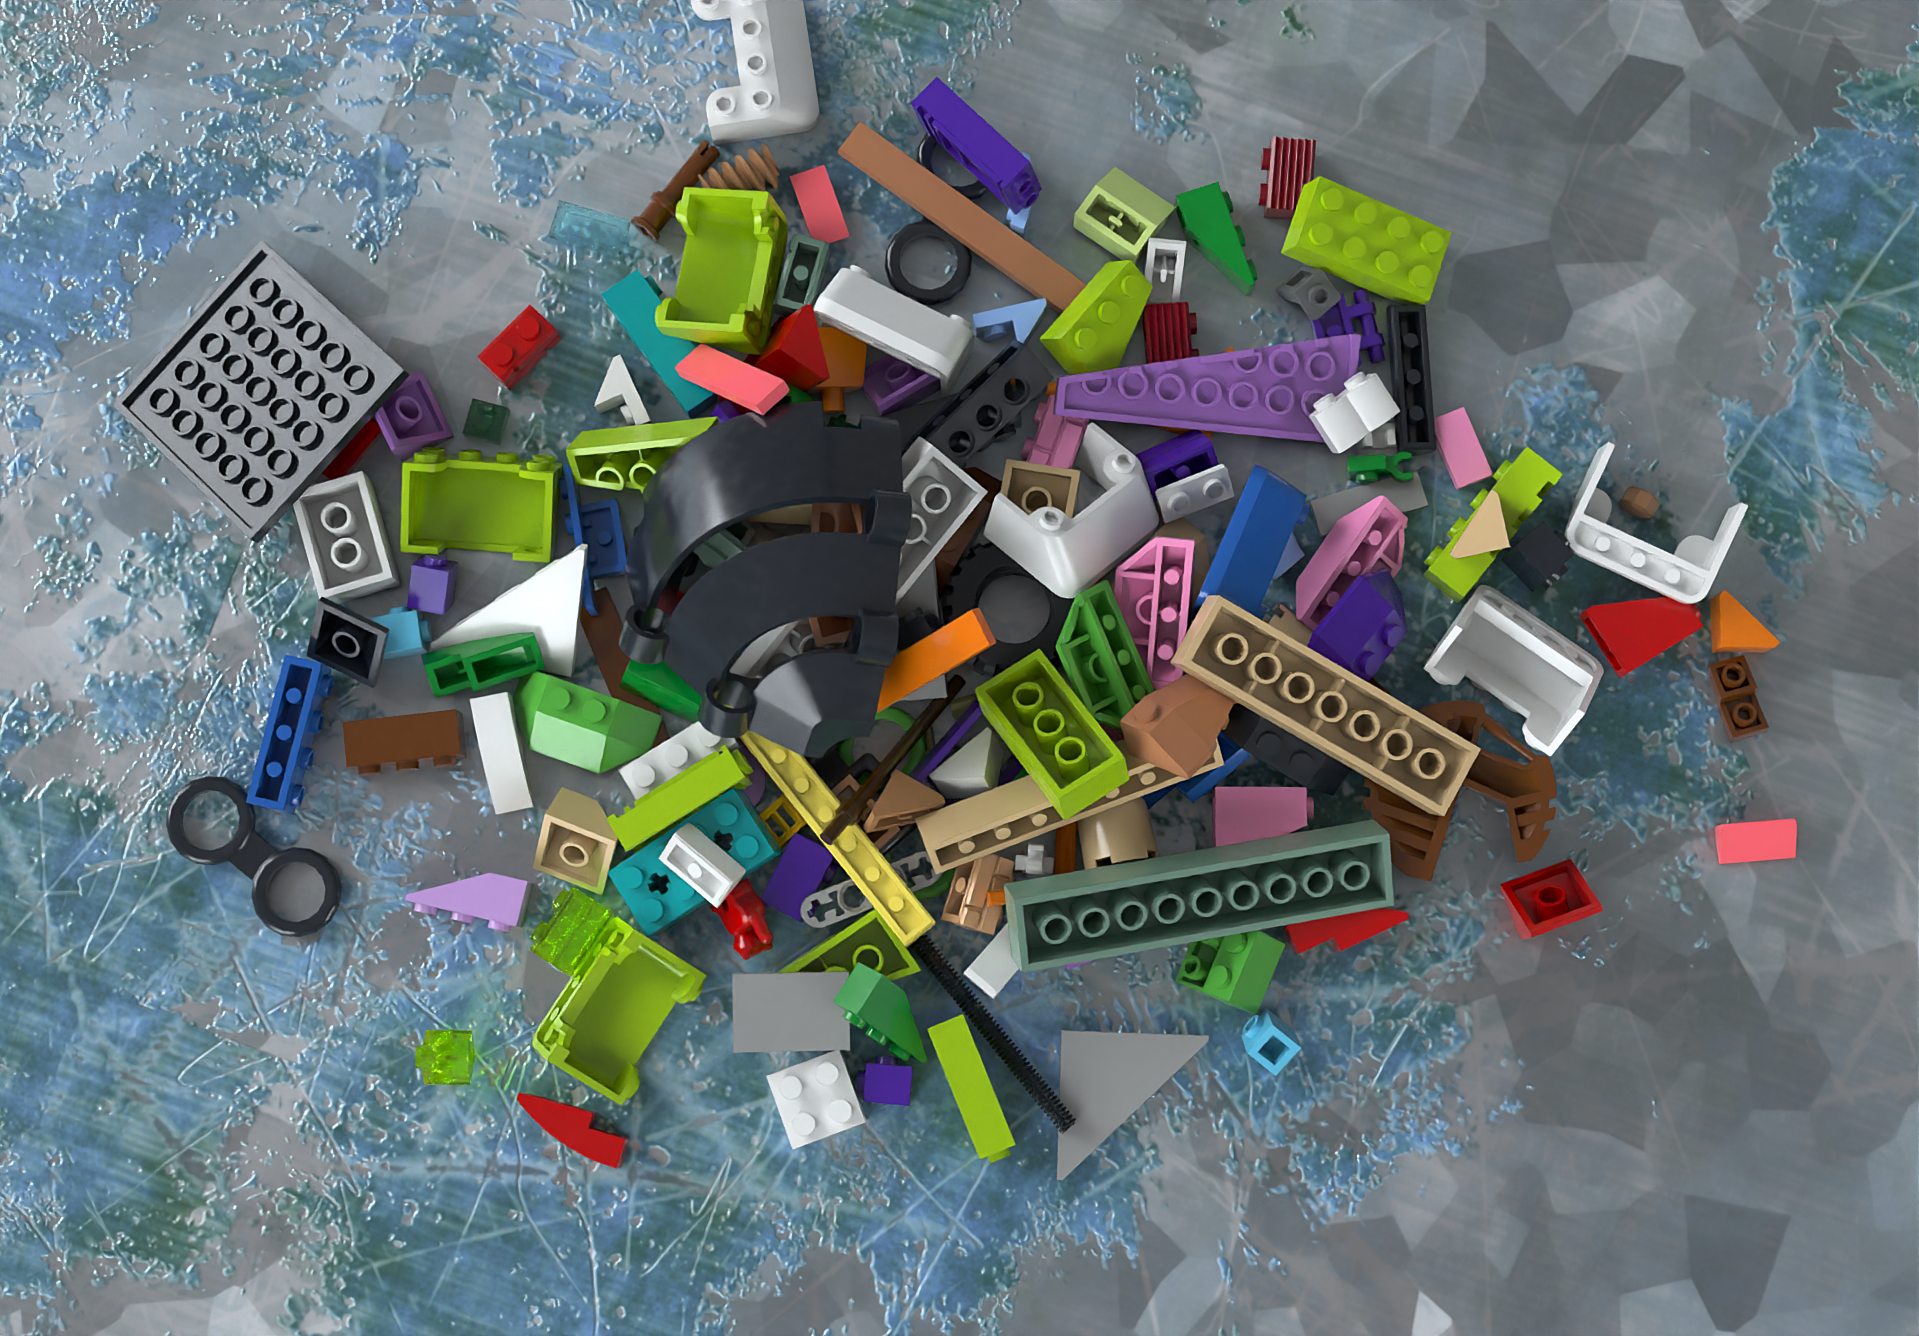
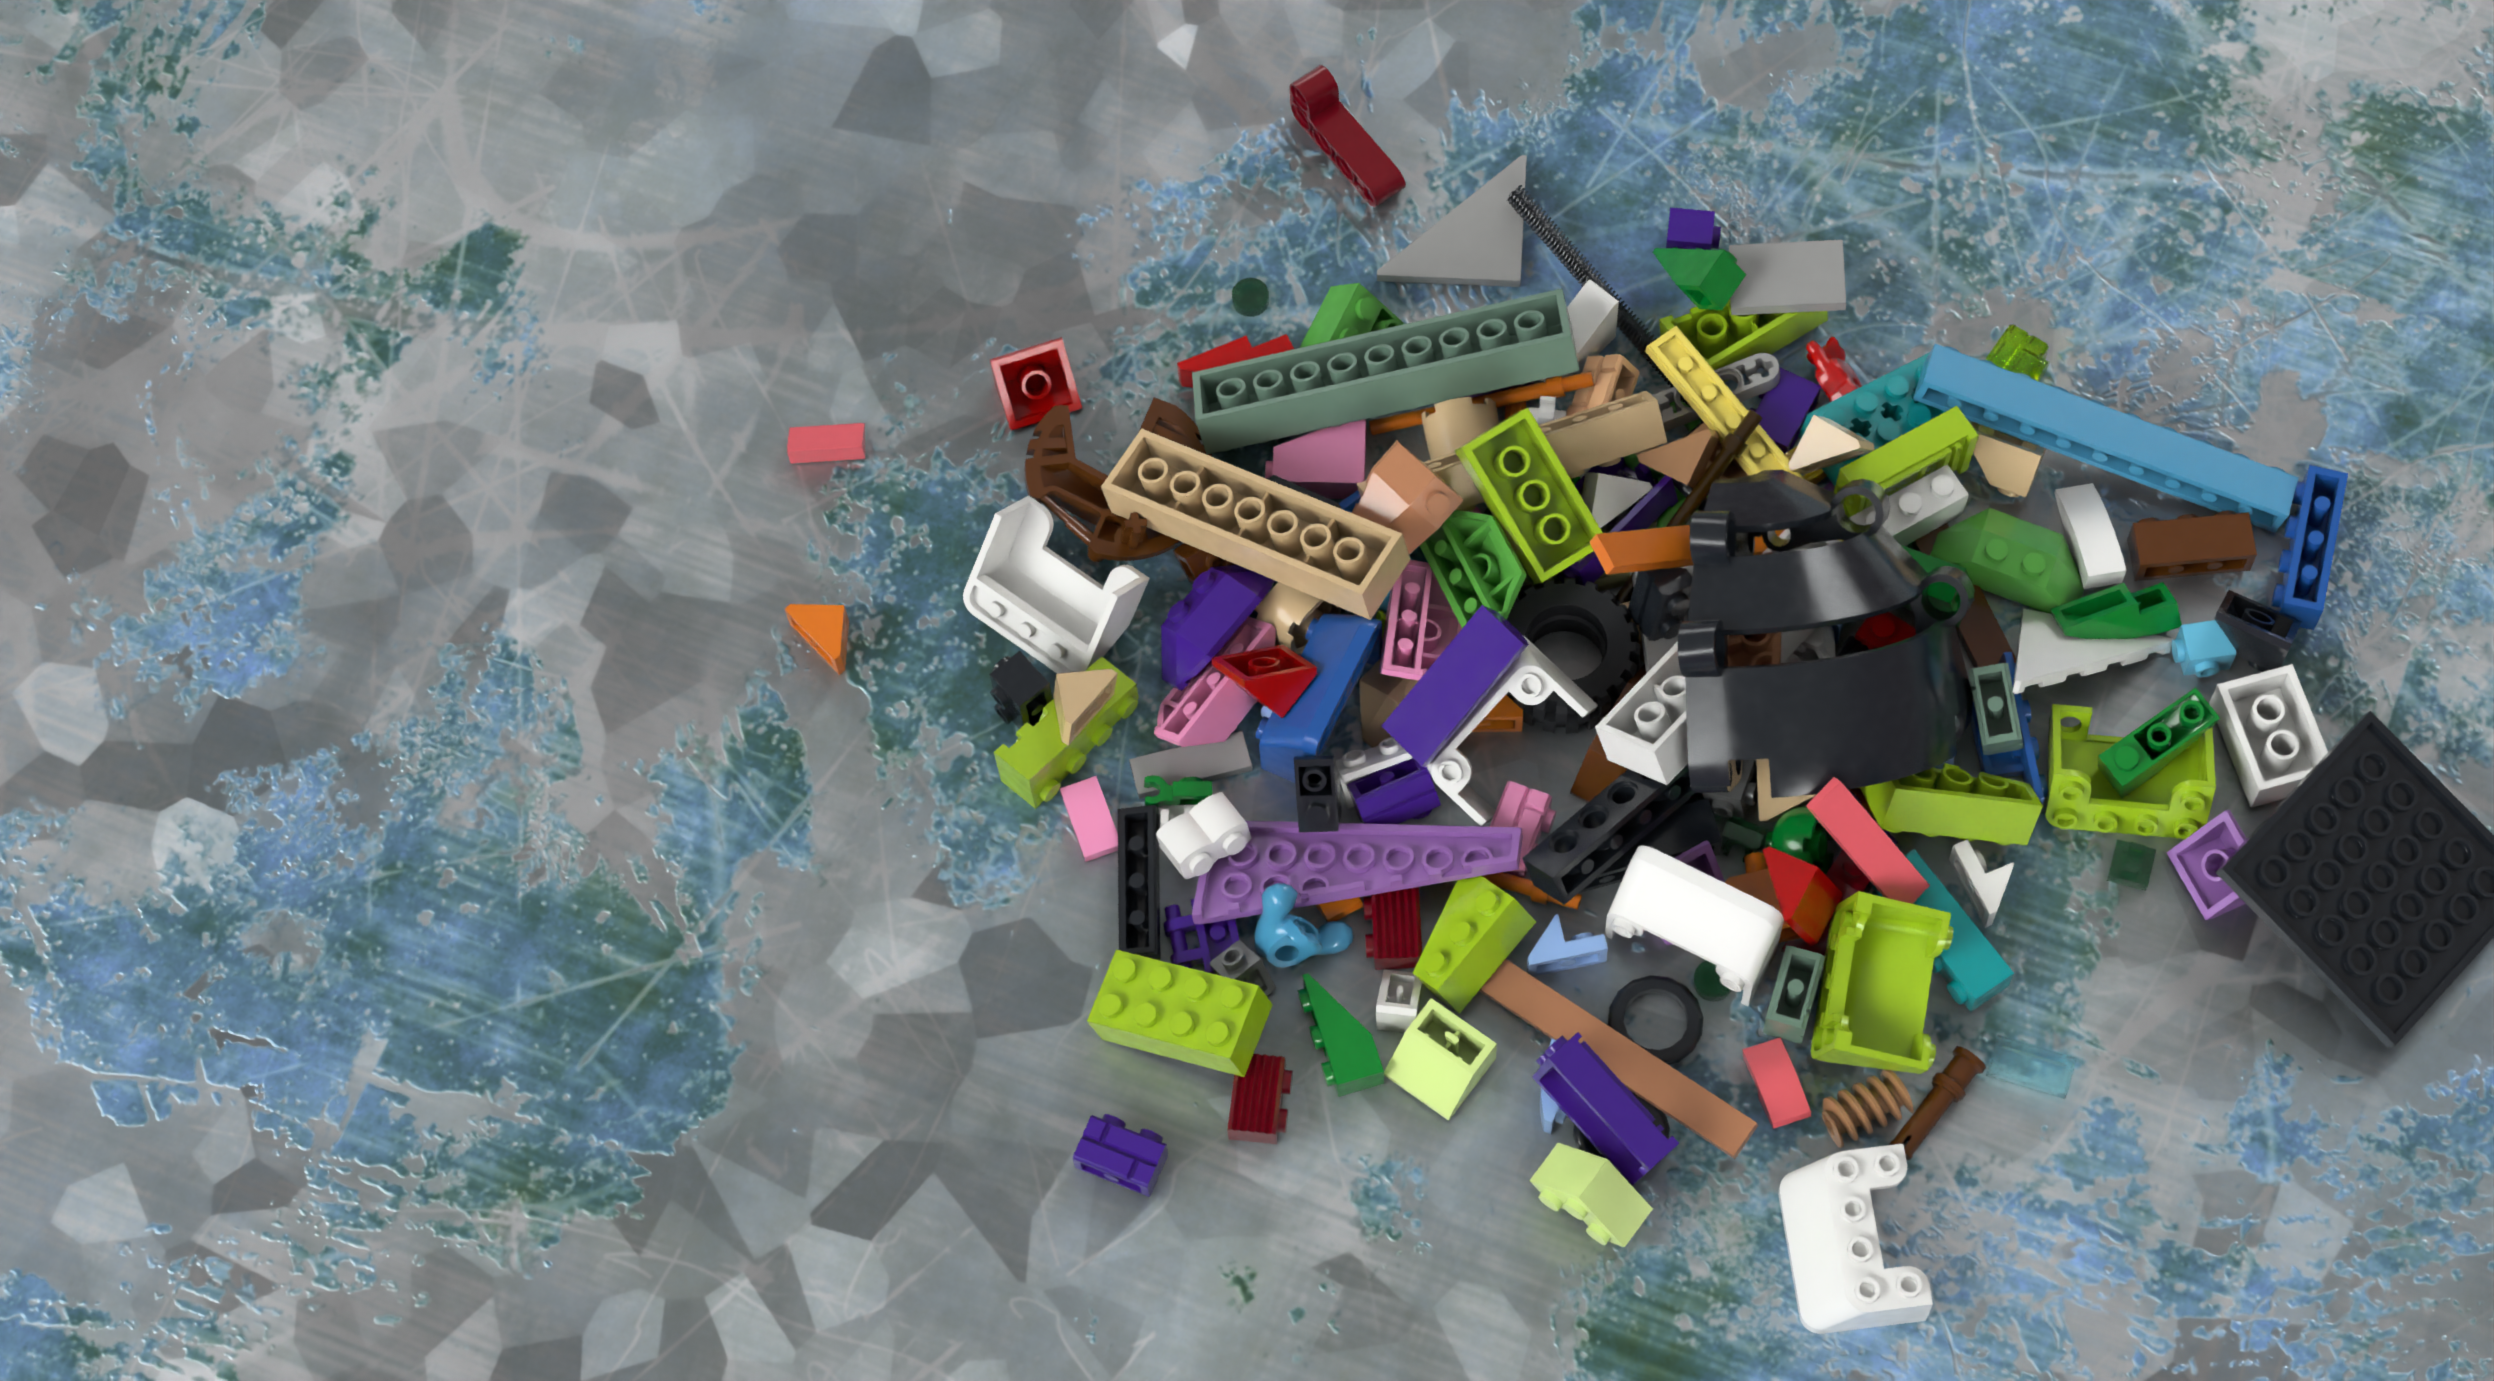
camera: 175 degrees left, 15 degrees down
black bar [166,776,342,937] -> none
lavender slope [405,873,533,933] -> none
dark purple brick [407,553,458,615] -> none
clear neon green brick [415,1030,476,1085] -> none
red brick [477,305,561,391] -> none
red slope [516,1092,630,1169] -> none
lime windscreen [532,917,707,1106] -> none
white slope [658,823,746,908] -> none
white brick [766,1050,867,1149] -> none
lime slope [927,1014,1016,1163] -> none
tan slope [1000,459,1081,519] -> none
medium azure brick [1241,1008,1301,1076] -> none
white windscreen [1564,442,1748,604] -> none
red slope [1578,597,1704,679] -> none
medium nougat tile [1619,486,1660,519] -> none
reddish brown slope [1707,655,1769,743] -> none
none -> dark purple brick [1073,1114,1169,1197]
none -> red slope [1212,645,1317,718]
none -> clear green tile [1232,278,1269,317]
none -> dark azure head [1254,883,1354,968]
none -> dark red beam [1289,65,1406,207]
none -> black slope [1294,755,1342,832]
none -> dark purple brick [1381,605,1529,767]
none -> yellowish green brick [1529,1143,1653,1247]
none -> tan slope [1788,415,1875,474]
none -> dark azure brick [1913,344,2299,533]
none -> sand green brick [1968,663,2023,755]
none -> green slope [2098,687,2220,798]

